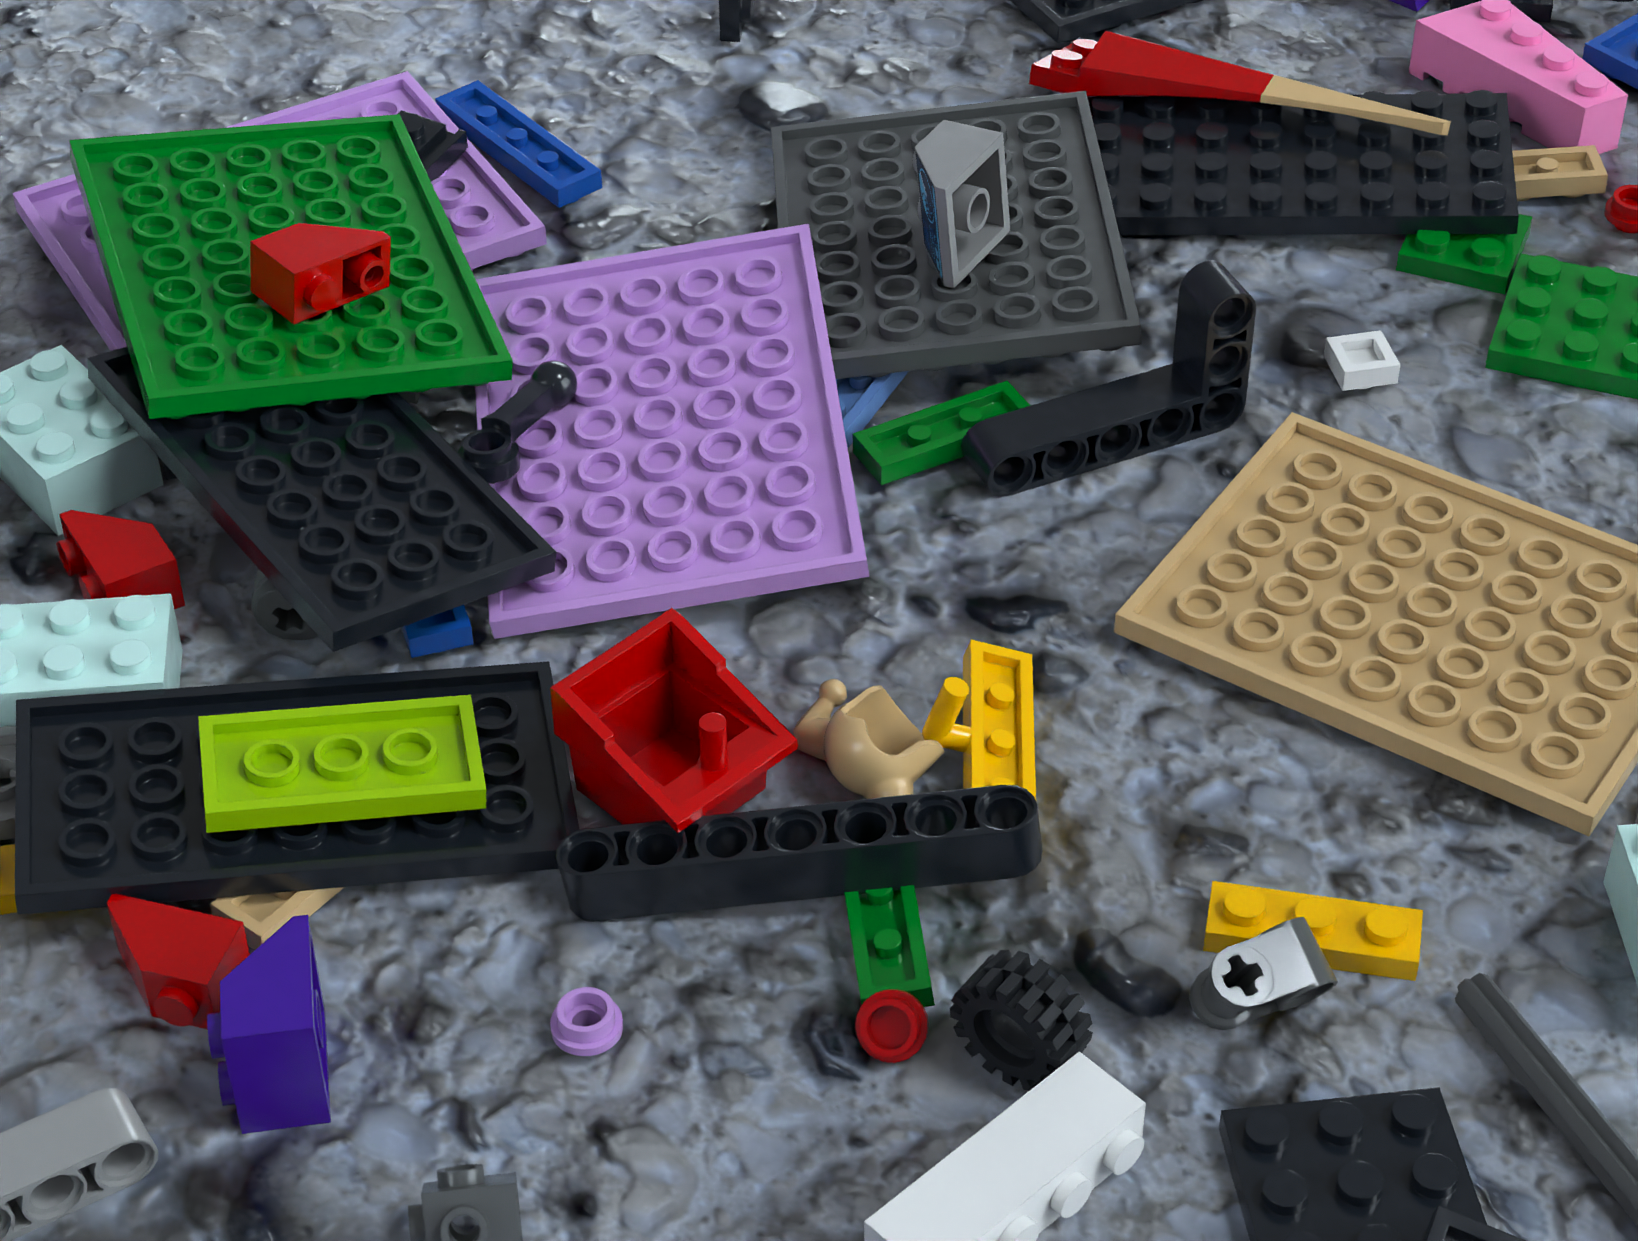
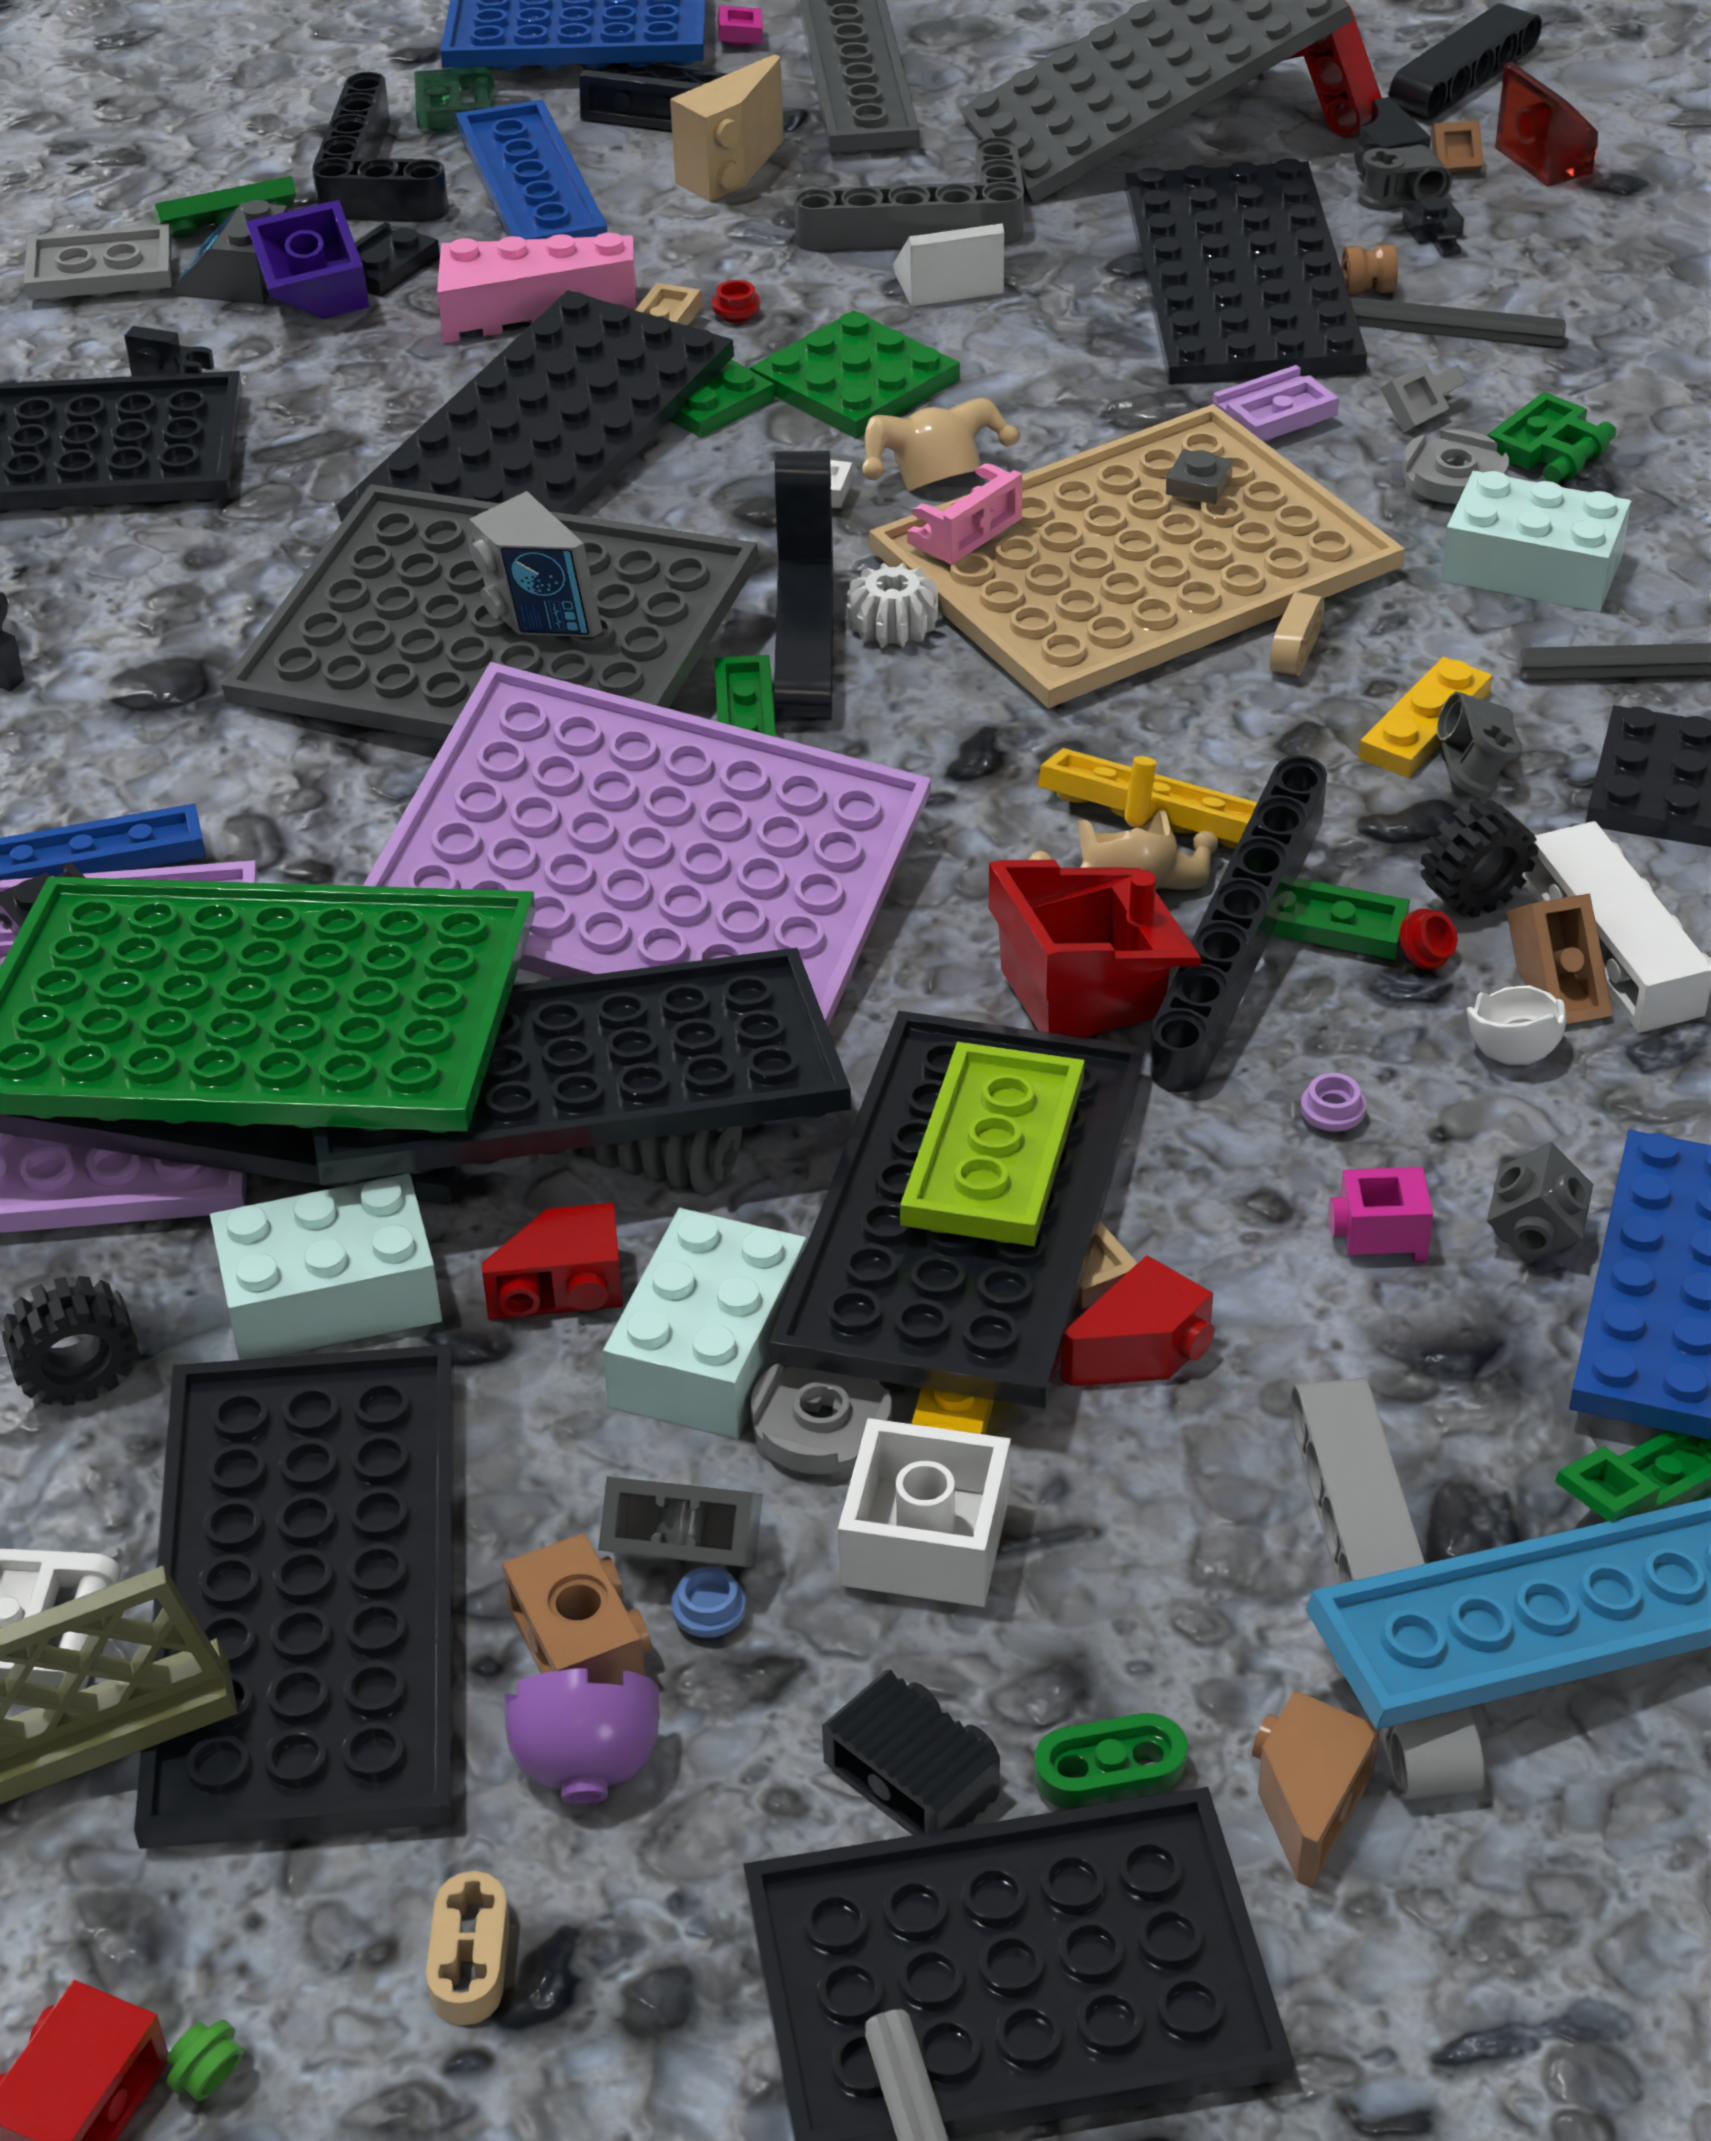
camera: 65 degrees left, 0 degrees up
dark purple slope [207,915,331,1134] -> none
red slope [250,223,391,324] -> none
black piece [457,360,577,484] -> none
red plate [1029,31,1451,136] -> none
none -> white gear [847,563,938,648]
none -> tan piece [862,397,1020,491]
none -> bright pink hinge [907,463,1022,565]
none -> dark grey plate [1166,449,1233,505]
none -> tan beam [1270,592,1324,676]
none -> dark pink brick [1328,1167,1433,1262]
none -> white hair [1466,985,1567,1065]
none -> medium nougat slope [1506,893,1613,1024]

